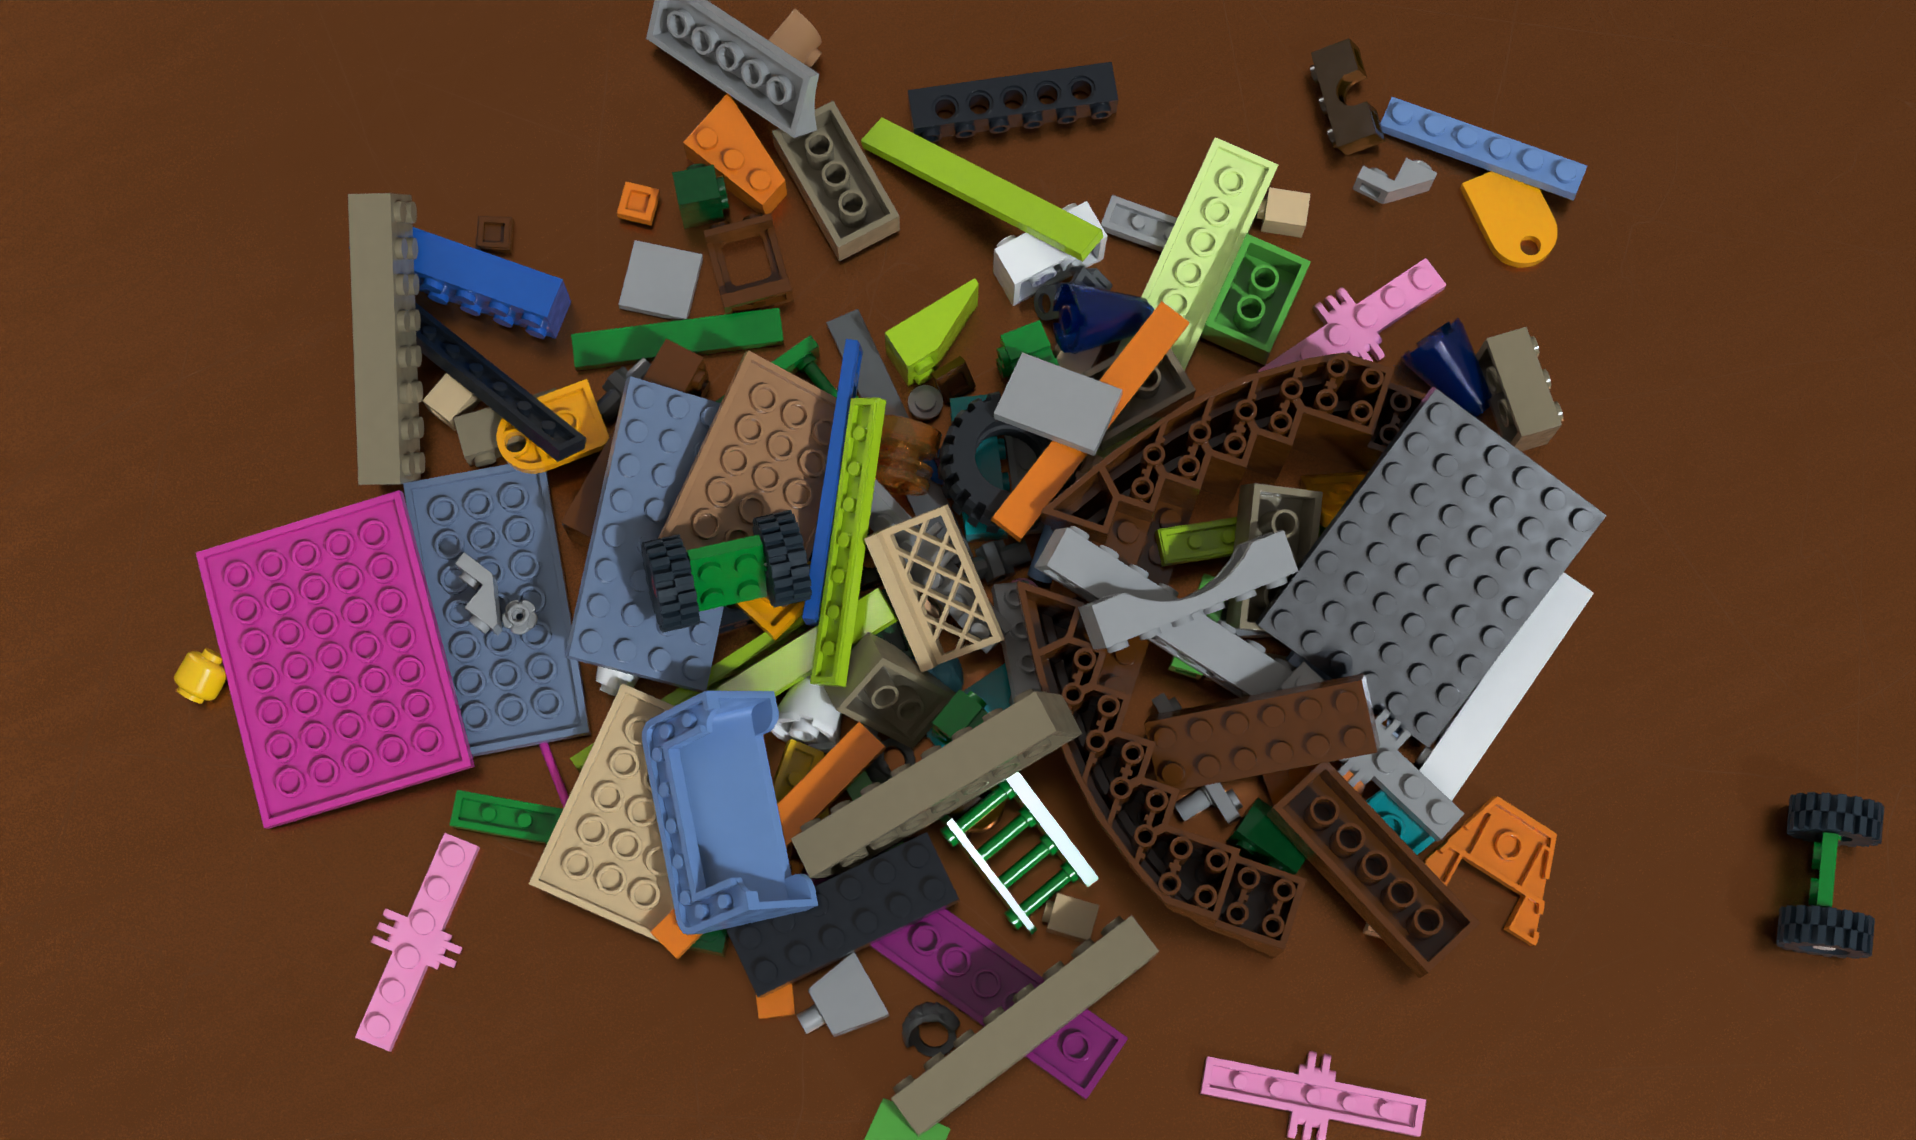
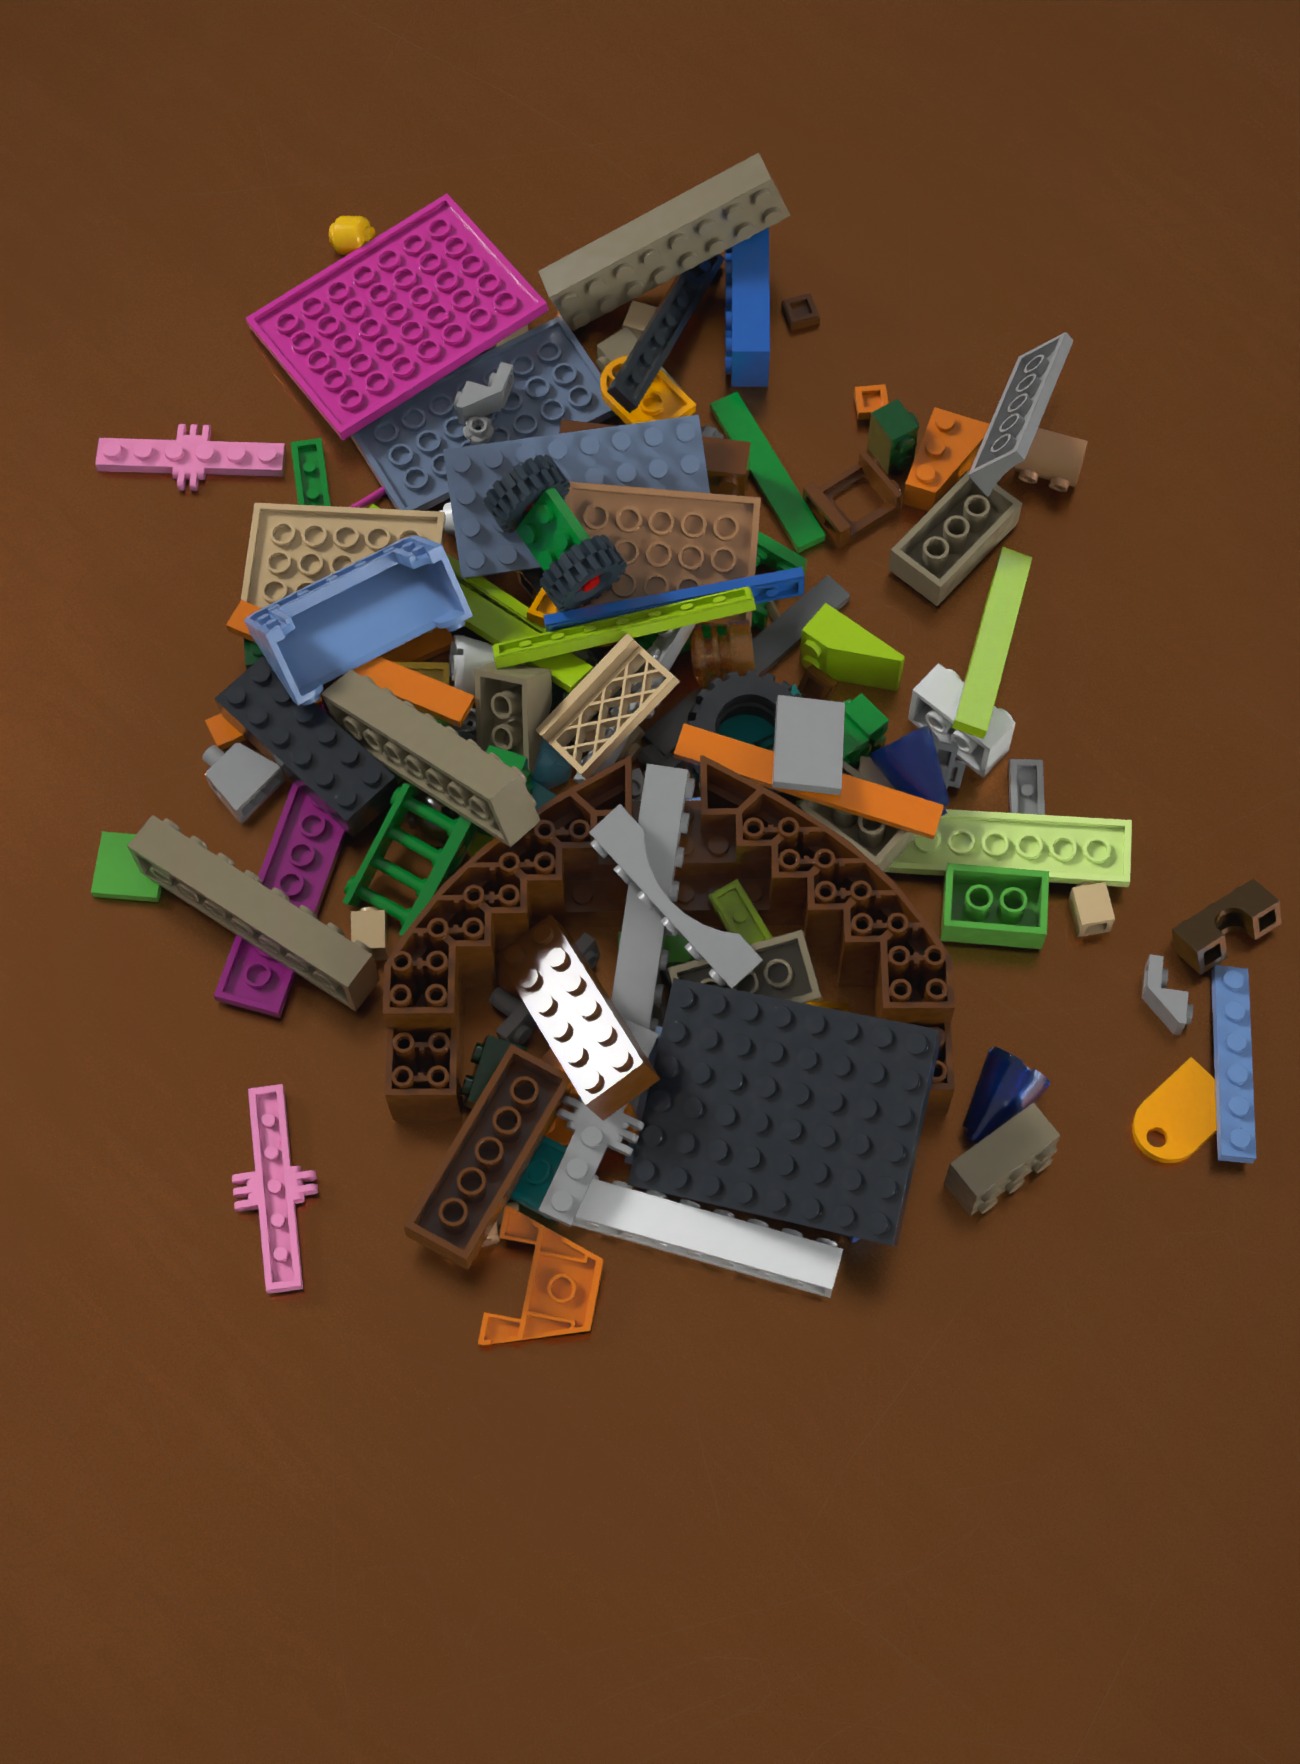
camera: 75 degrees right, 10 degrees down
light grey tile [618,240,703,320] -> none
dark grey piece [902,1001,960,1057] -> none
black brick [908,62,1118,143] -> none
light grey plate [908,385,943,420] -> none
bright pink hinge [1257,258,1446,373] -> none
black plate [1776,792,1884,959] -> none

